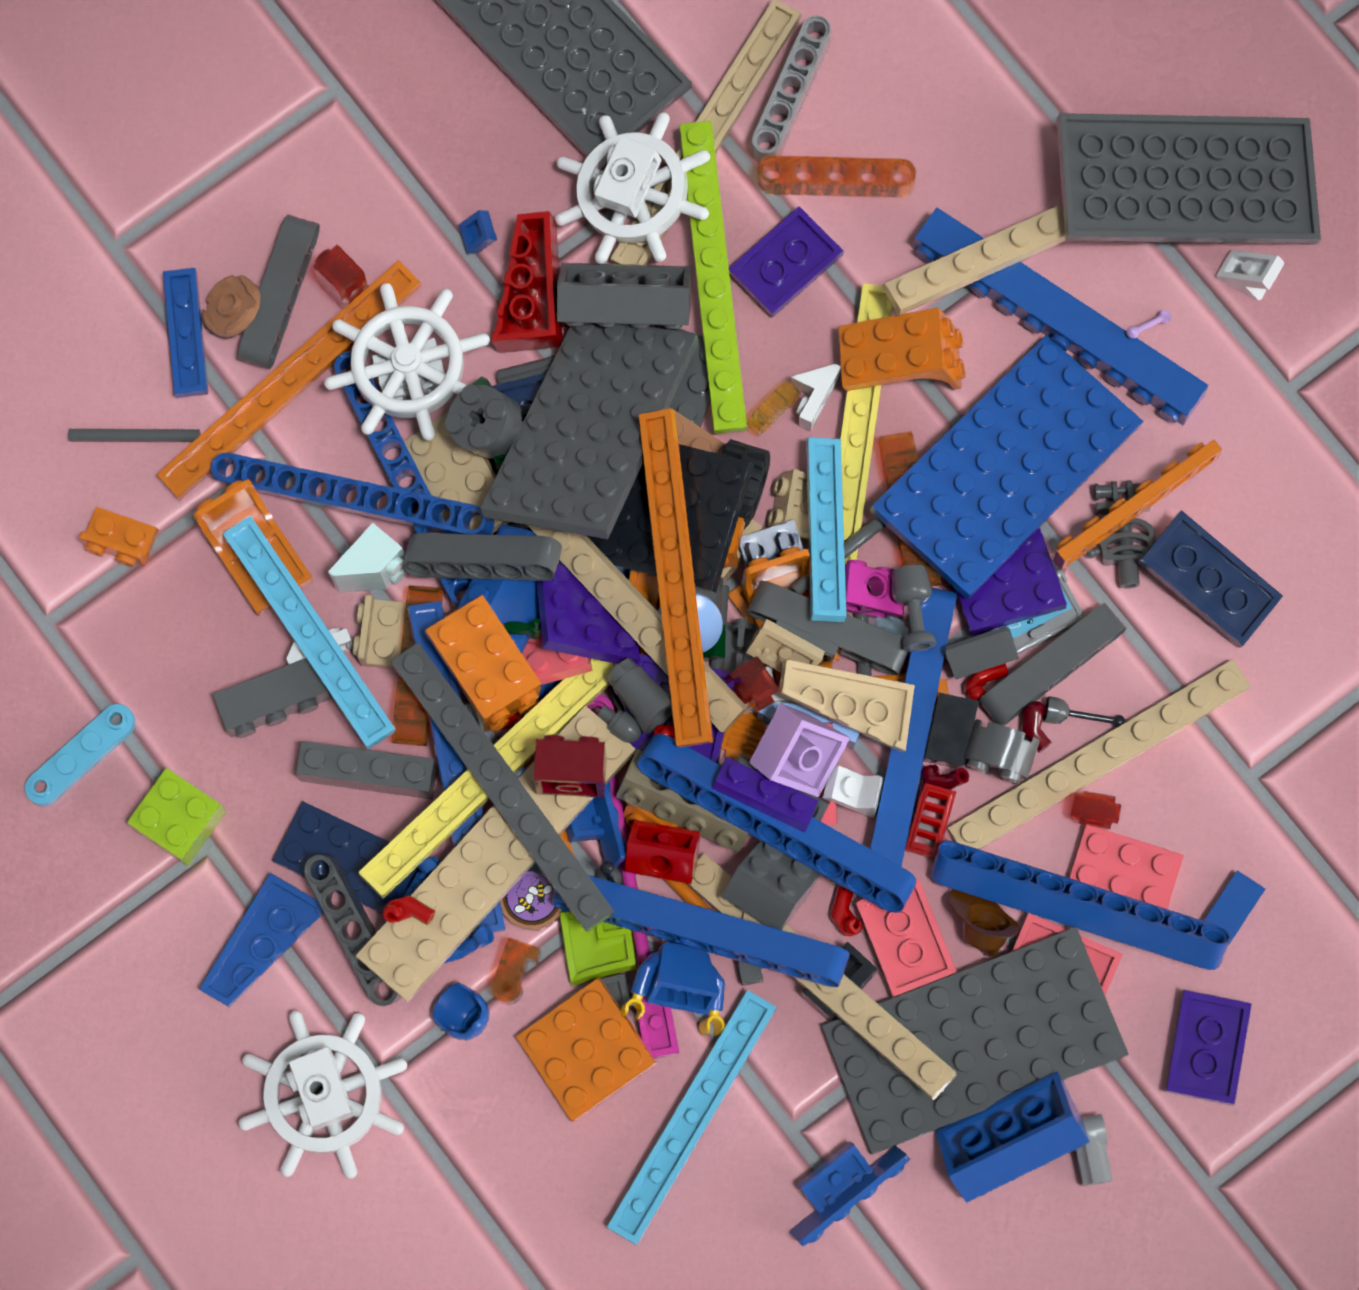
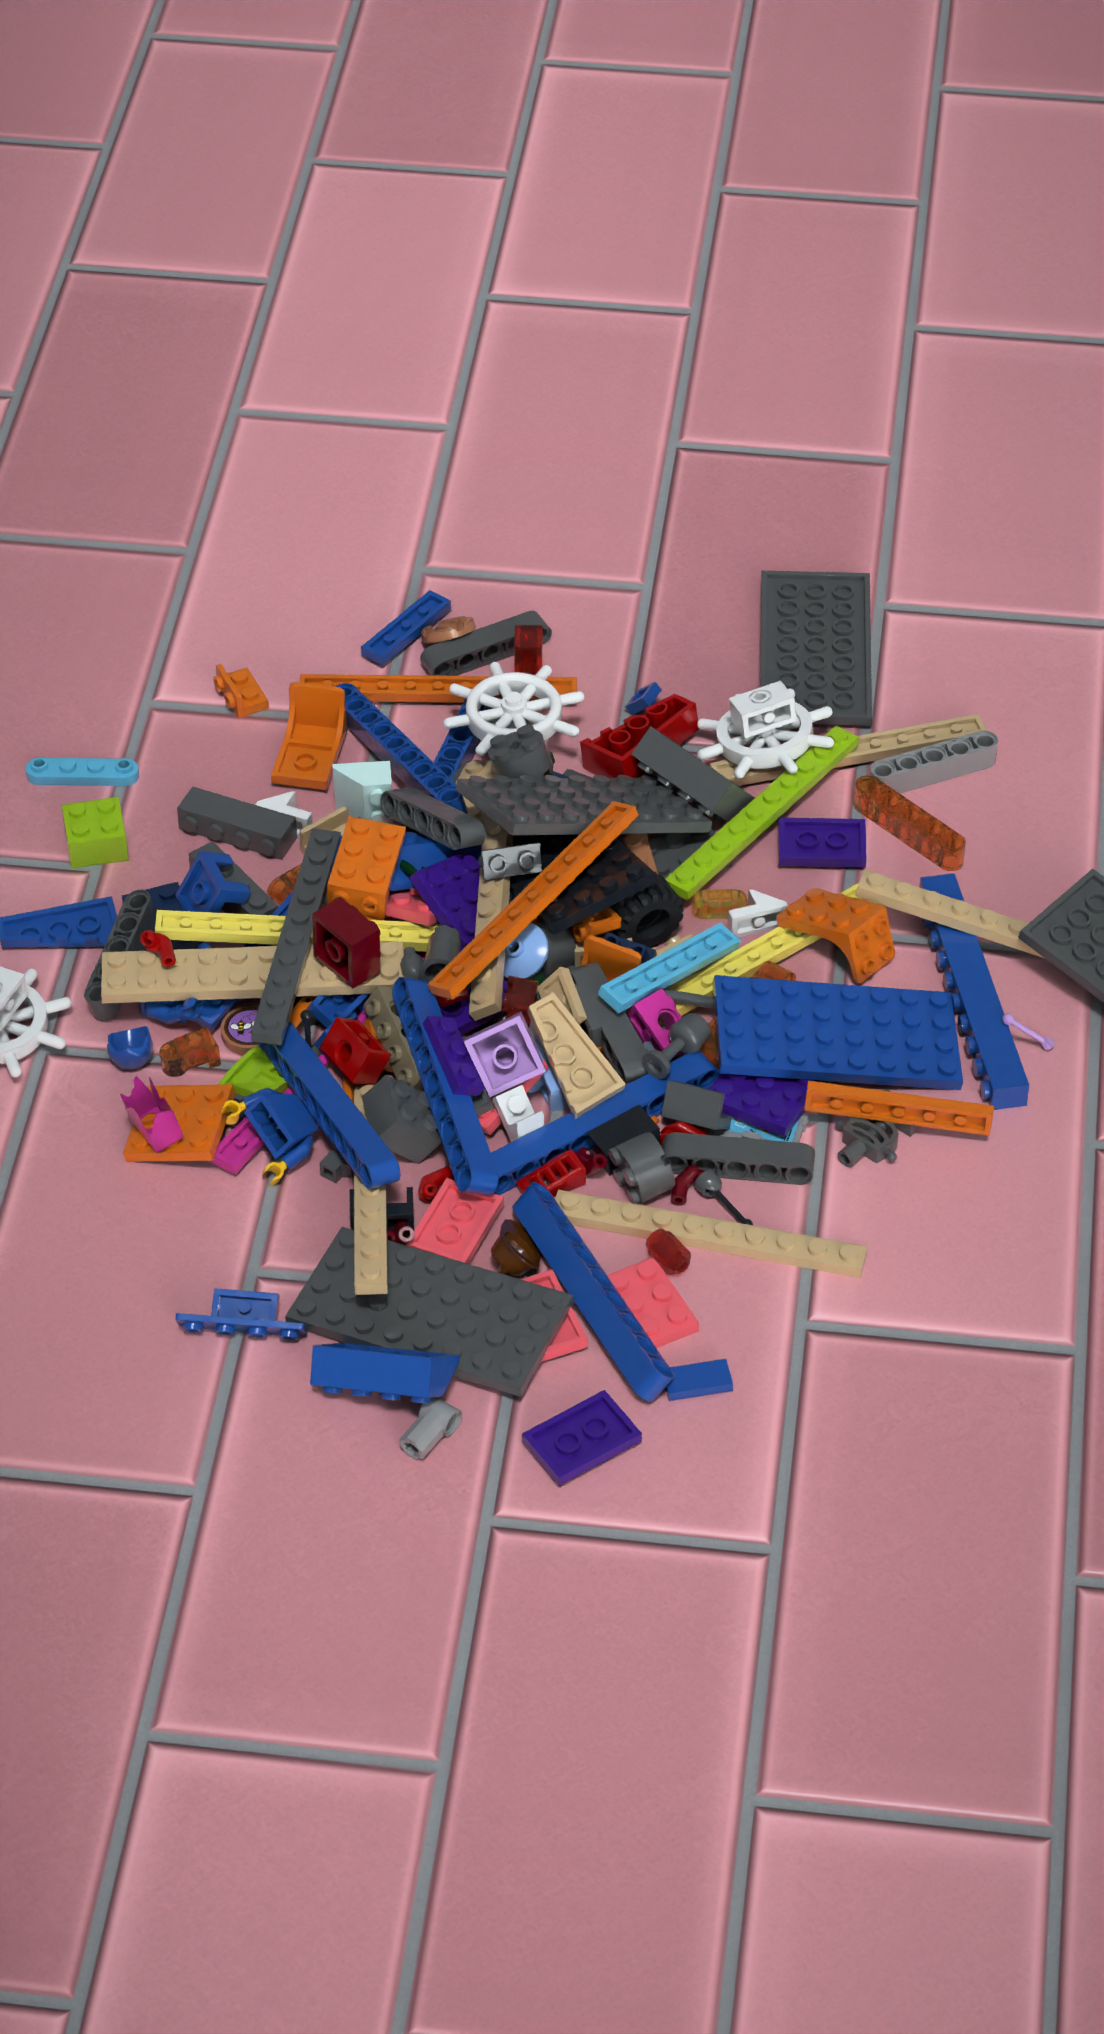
camera: 40 degrees right, 30 degrees down
dark grey bar [68,429,201,442] -> none
medium azure plate [223,515,396,750] -> none
medium azure plate [607,990,777,1246] -> none
dark blue plate [1138,510,1283,648] -> none
none -> dark pink piece [120,1076,184,1153]
none -> blue panel [175,851,251,913]
none -> dark red arm [387,1222,414,1244]
none -> hinge [478,842,542,880]

